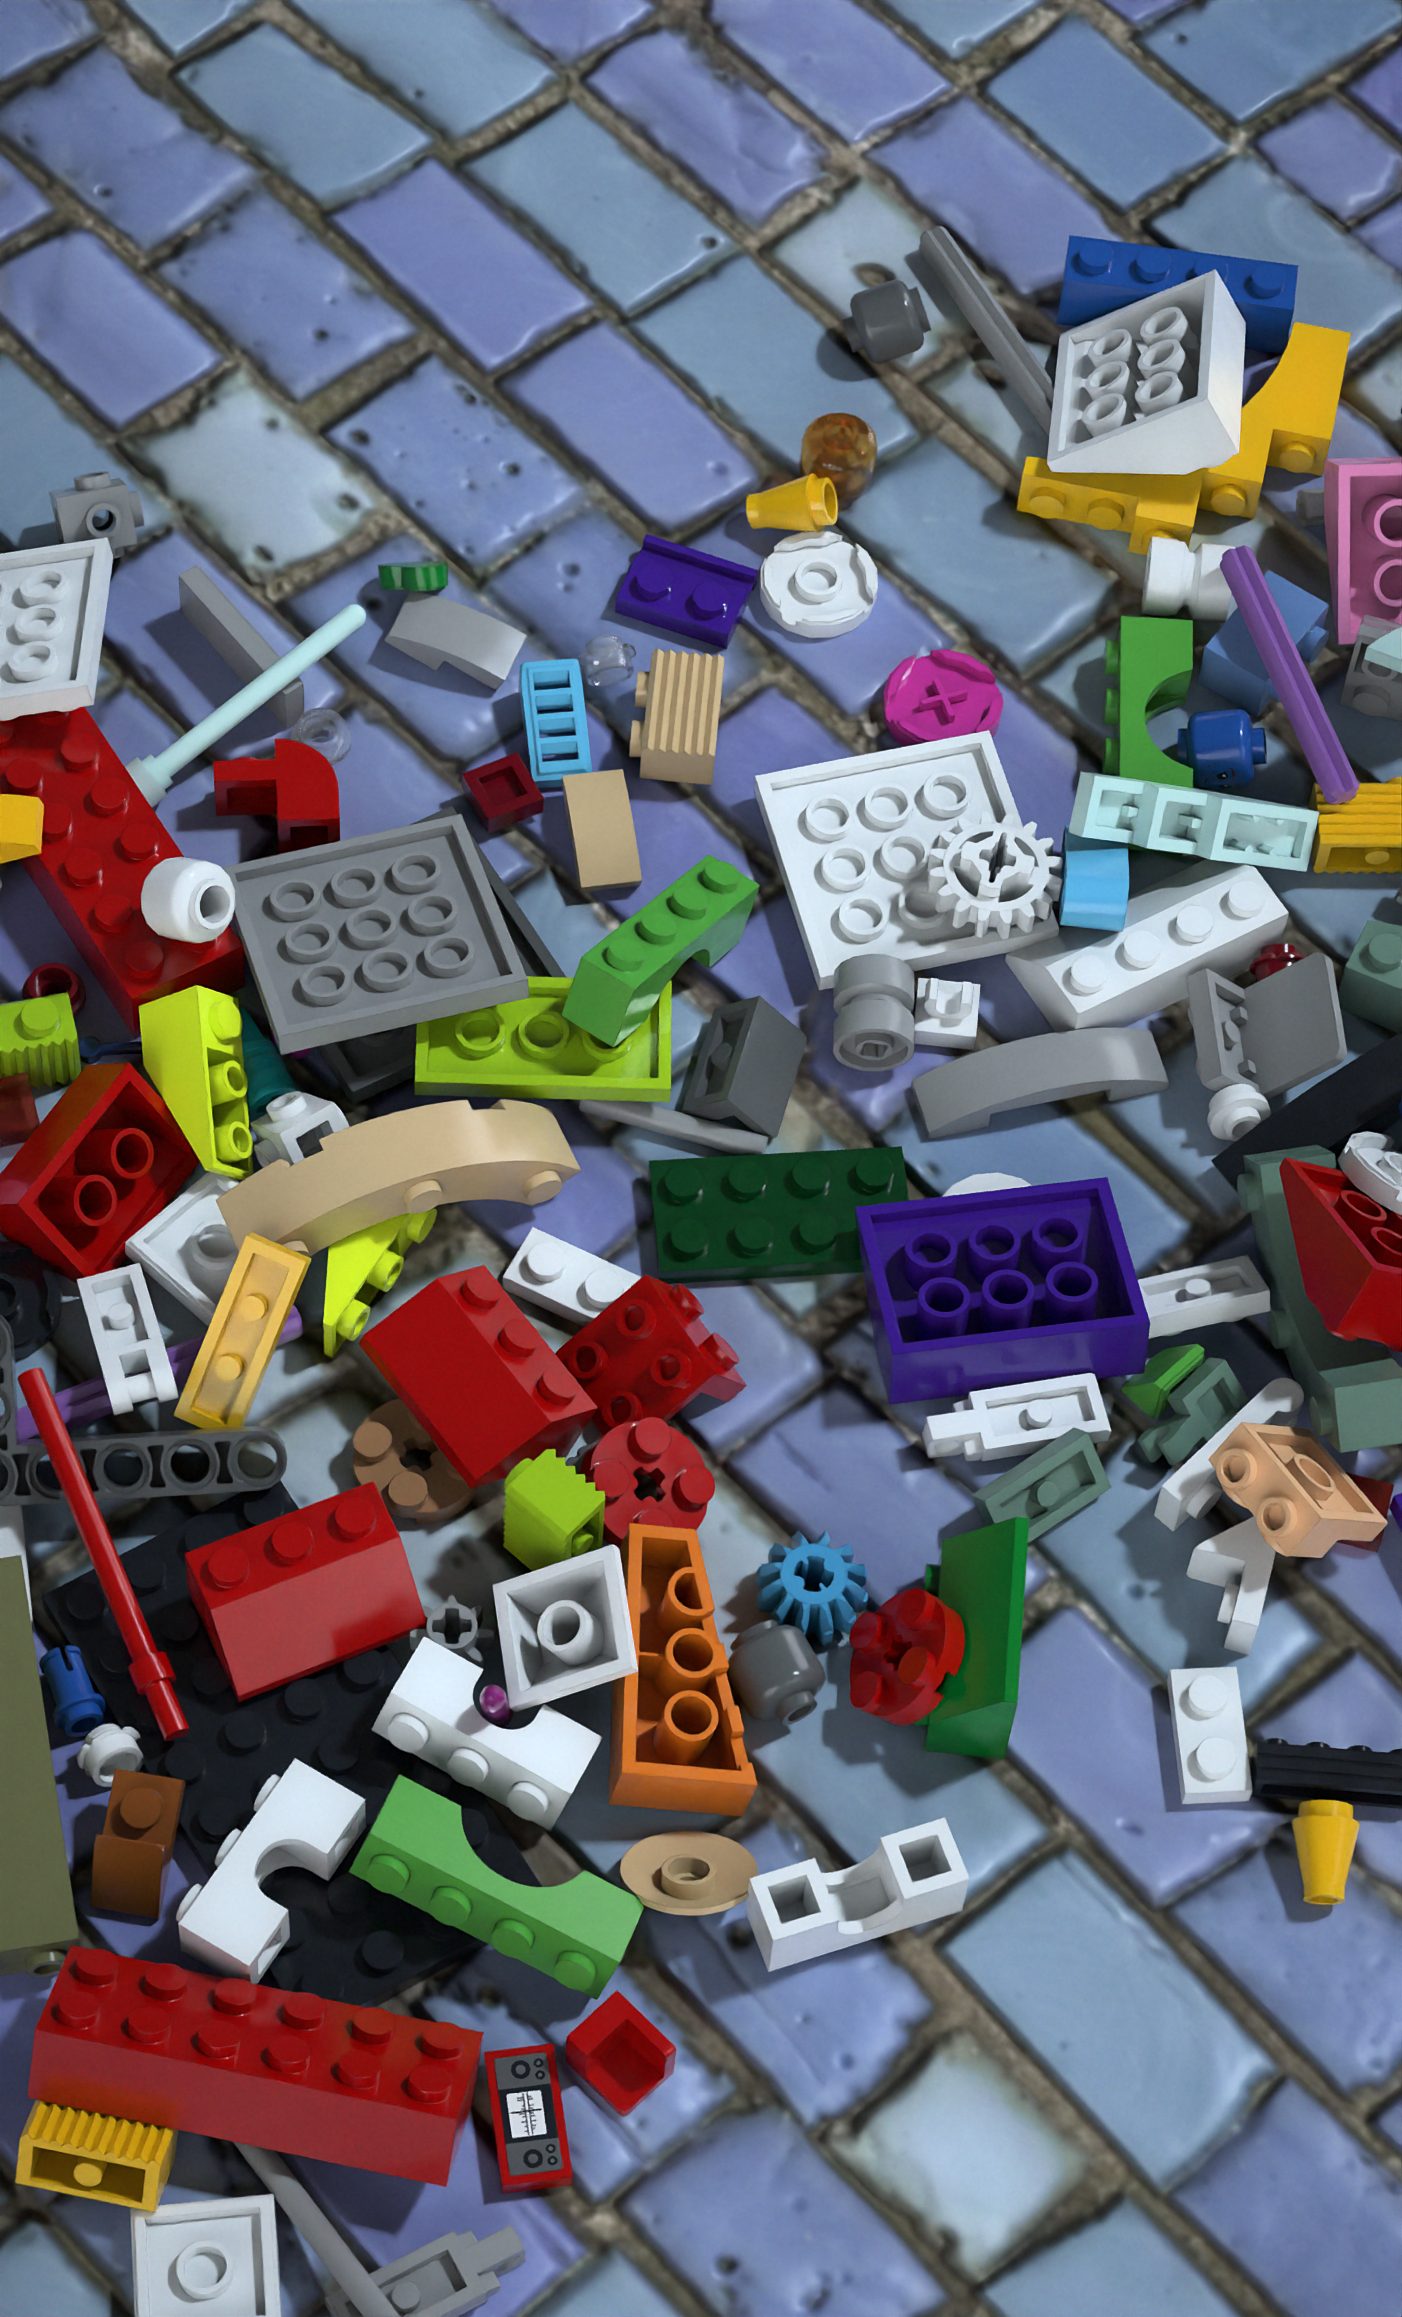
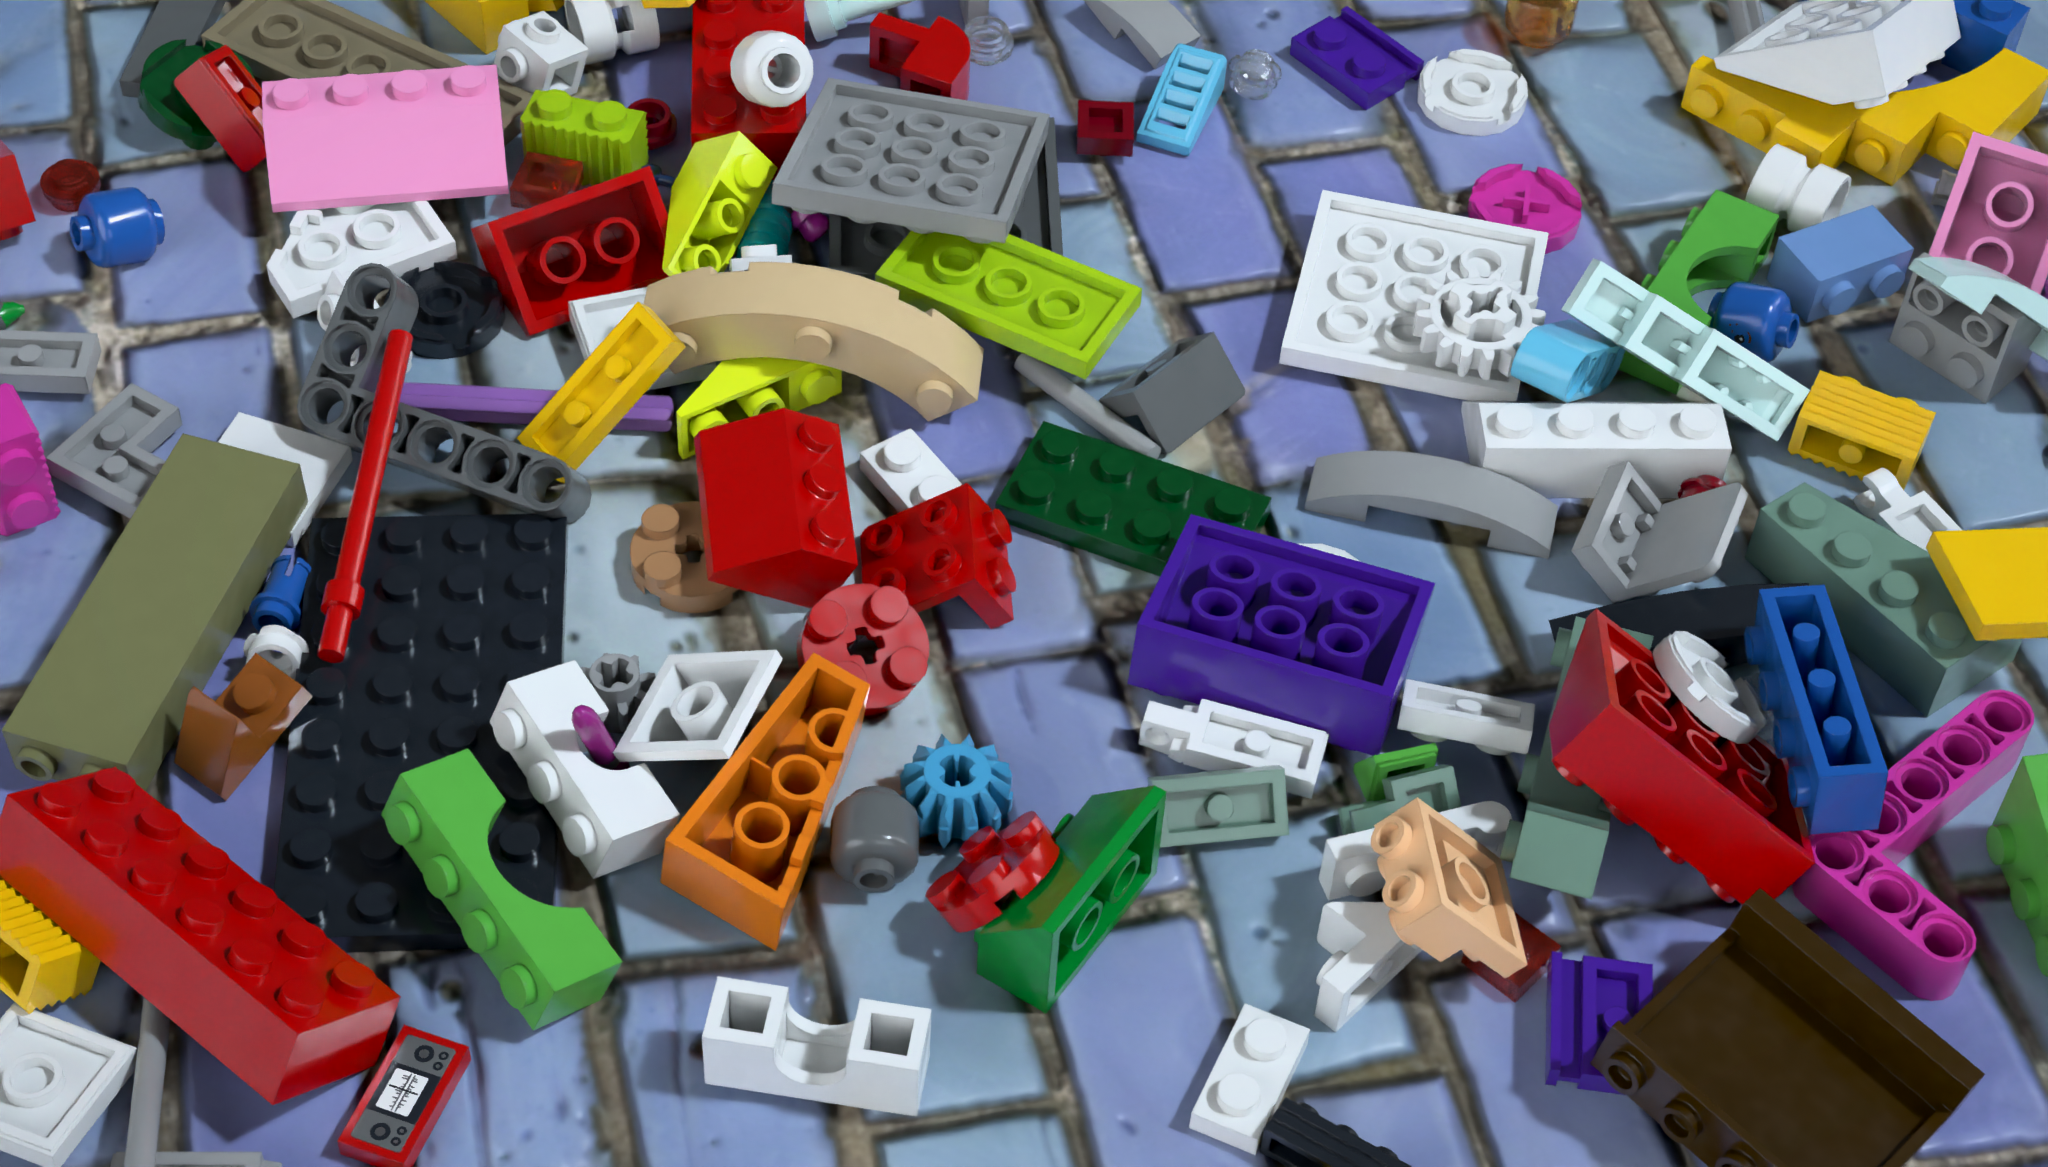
camera: 30 degrees right, 10 degrees down
white plate [77,1263,179,1415] -> none
white arch [176,1758,366,1984] -> none
red slope [185,1481,427,1702] -> none
lime brick [502,1449,605,1571] -> none
tan slope [561,769,642,893] -> none
bright green arch [562,854,760,1047] -> none
red panel [565,1990,676,2116] -> none
tan dish [620,1831,758,1916] -> none
tan brick [629,648,725,785] -> none
yellow cone [746,473,838,532] -> none
light grey wheel [833,954,914,1072] -> none
white tile [914,978,981,1050] -> none
white plate [1207,1084,1271,1141] -> none
medium lavender axle [1220,545,1359,805] -> none

